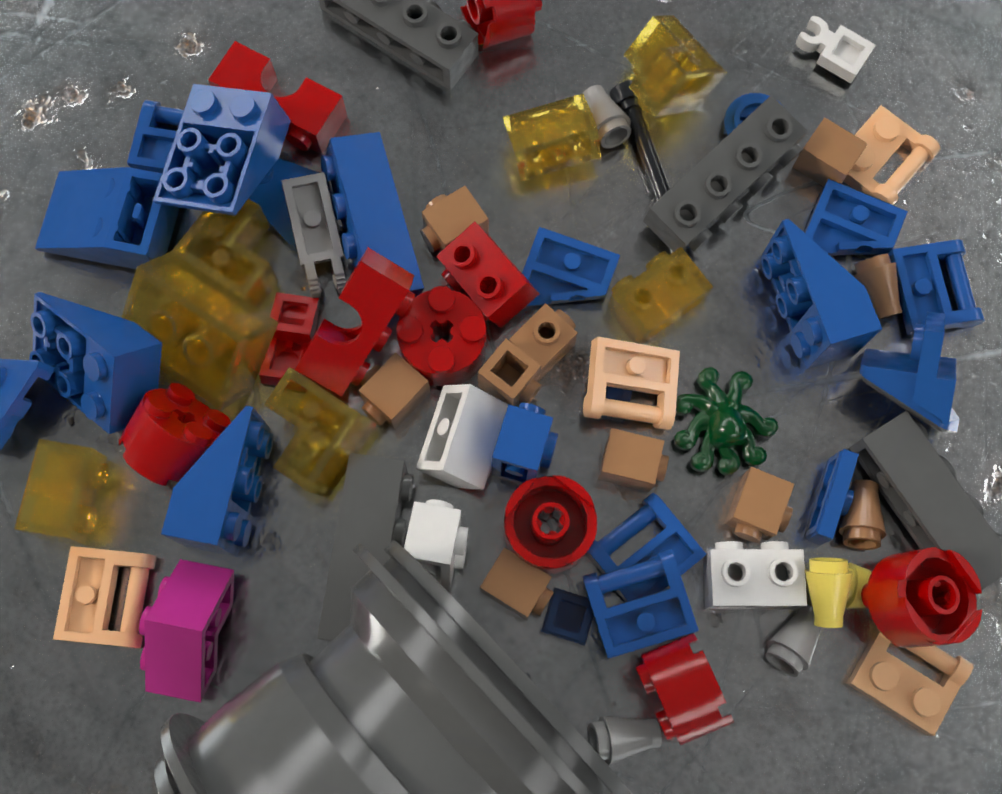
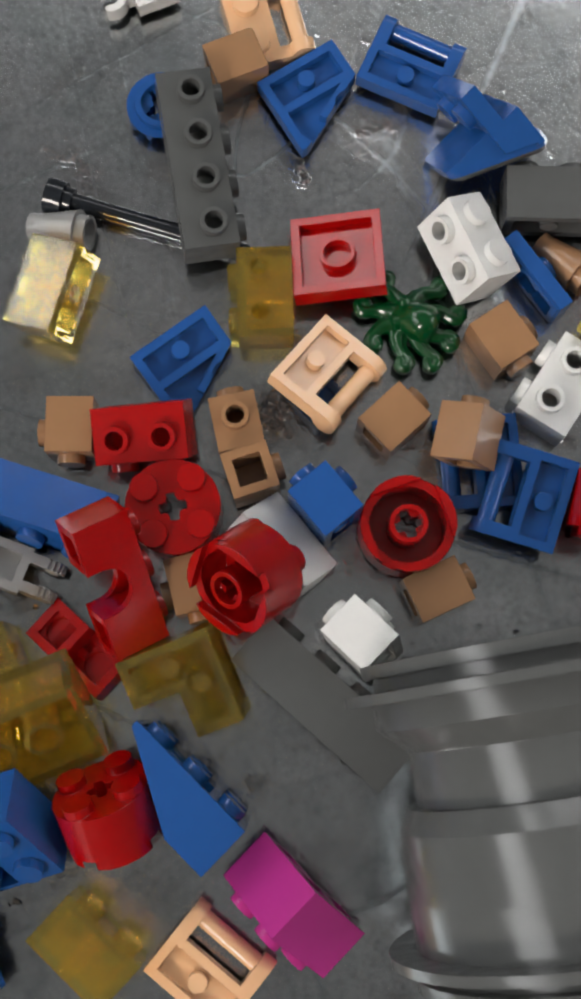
camera: 55 degrees left, 5 degrees up
dark blue tile [540,587,594,646] -> none
clear yellow brick [624,15,727,117] -> none
blue slope [761,219,882,369] -> none
medium nougat cone [854,253,902,320] -> none
none -> red brick [187,518,306,636]
none -> plate [290,208,388,306]
none -> white brick [417,191,521,306]
none -> medium nougat brick [430,395,506,472]

